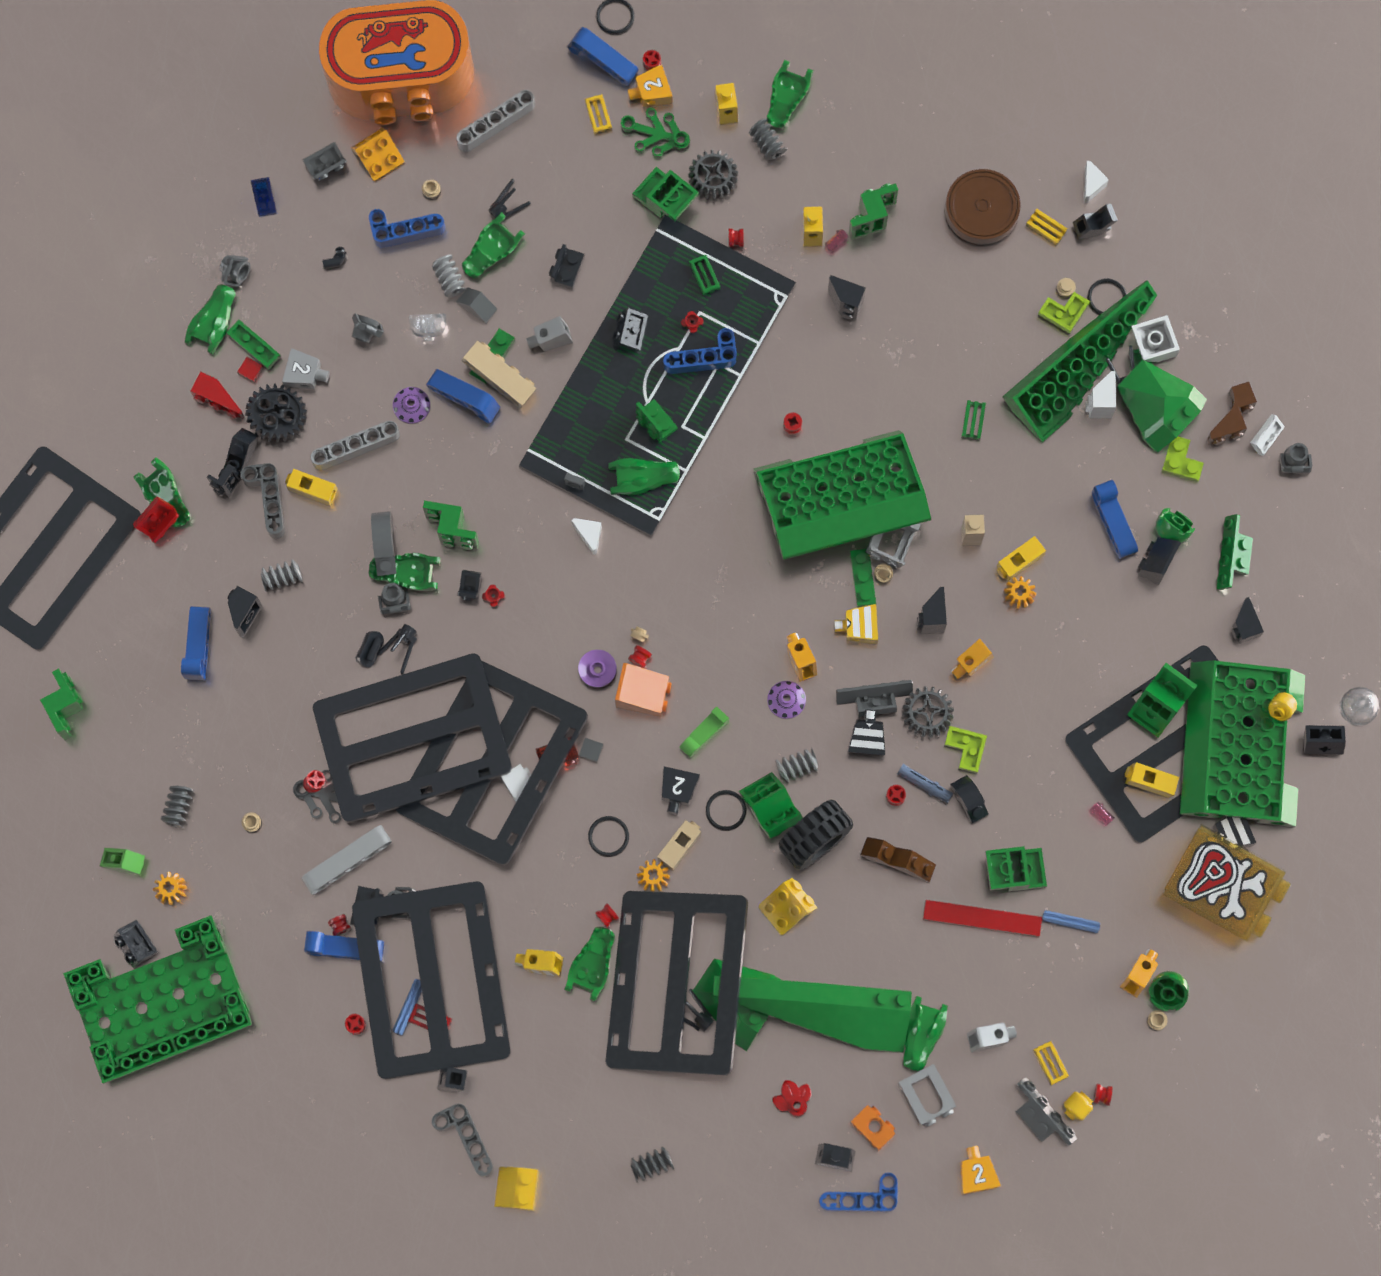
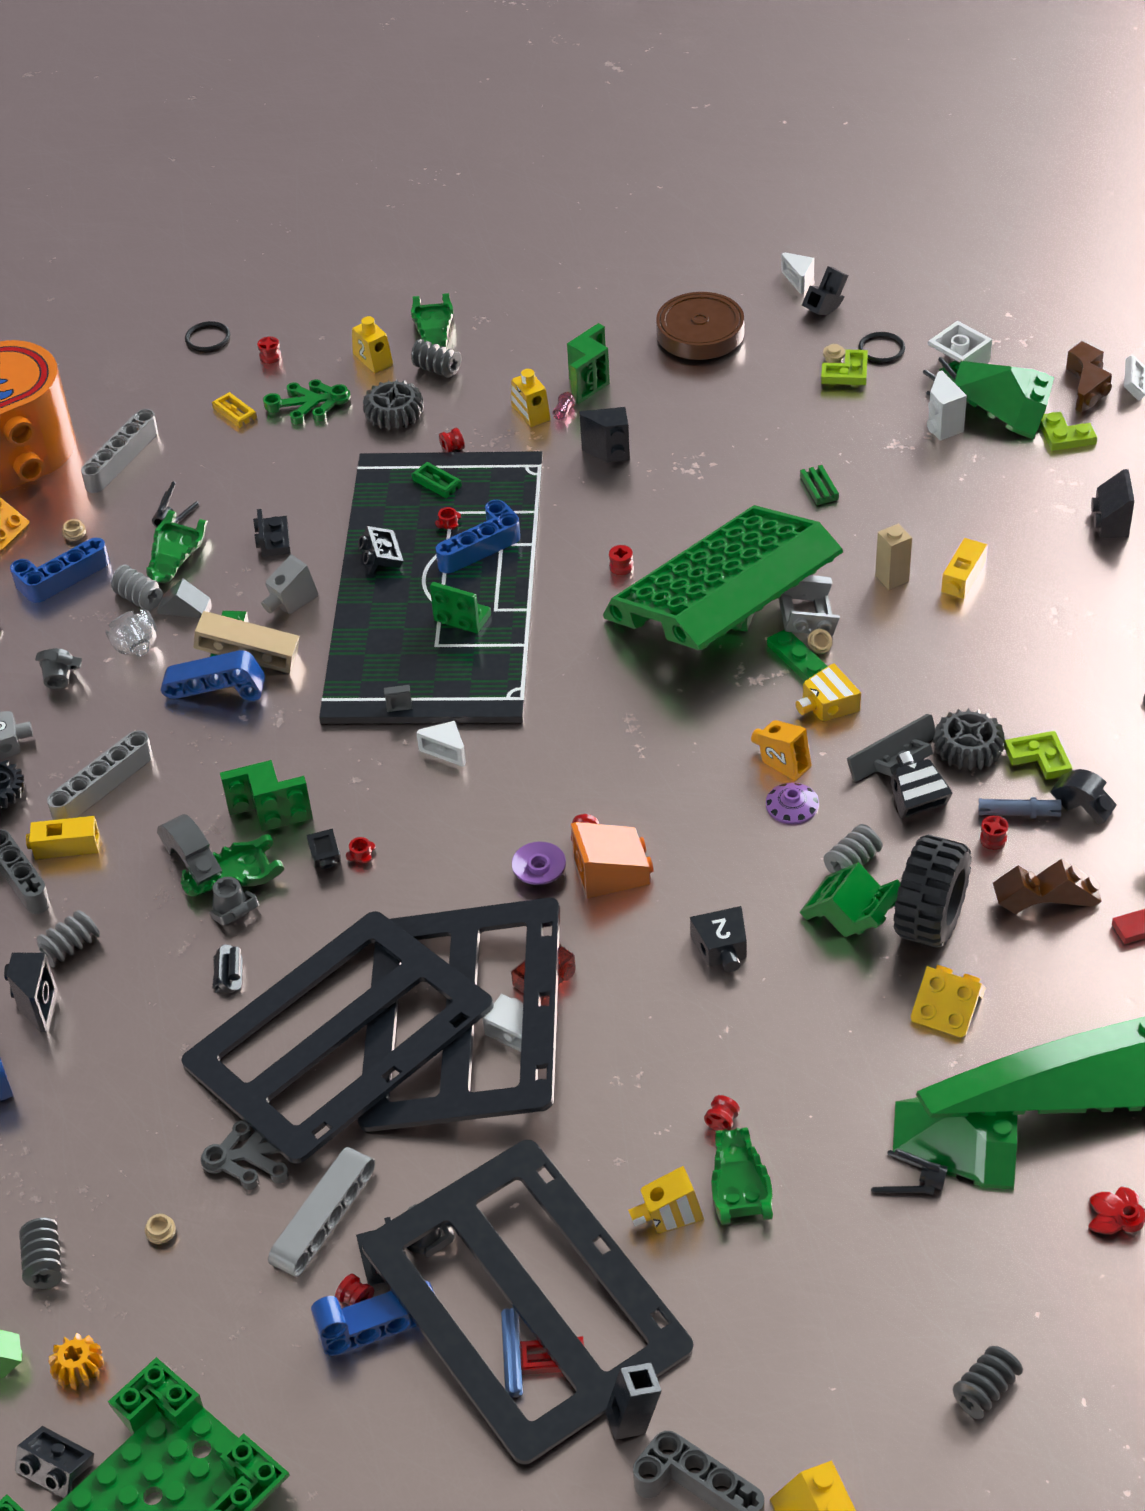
camera: 25 degrees left, 30 degrees down
red wheel [303,770,325,793] -> none
red wheel [345,1014,366,1035] -> none
black plant [377,624,417,674] -> none
medium lavender dish [393,387,430,424] -> none
blue beam [567,27,639,86] -> none
dark grey tile [579,738,604,763] -> none
black tyre [588,816,629,856] -> none
black door [606,891,748,1076] -> none
green animal [608,458,680,495] -> none
light orange torso [627,65,673,107] -> none
tan plate [630,626,649,642] -> none
green bracket [632,167,699,222] -> none
light orange gear [637,859,670,892] -> none
tan brick [657,820,701,871] -> none
bright green leg [679,706,729,758] -> none
black tyre [706,790,747,830] -> none
black slope [917,587,947,634] -> none
light orange torso [951,639,994,679] -> none
green wedge [1002,280,1158,442] -> none
light orange gear [1003,576,1036,609] -> none
yellow tile [1026,209,1068,245] -> none
blue beam [1092,480,1138,559] -> none
green cylinder [1155,508,1195,544] -> none

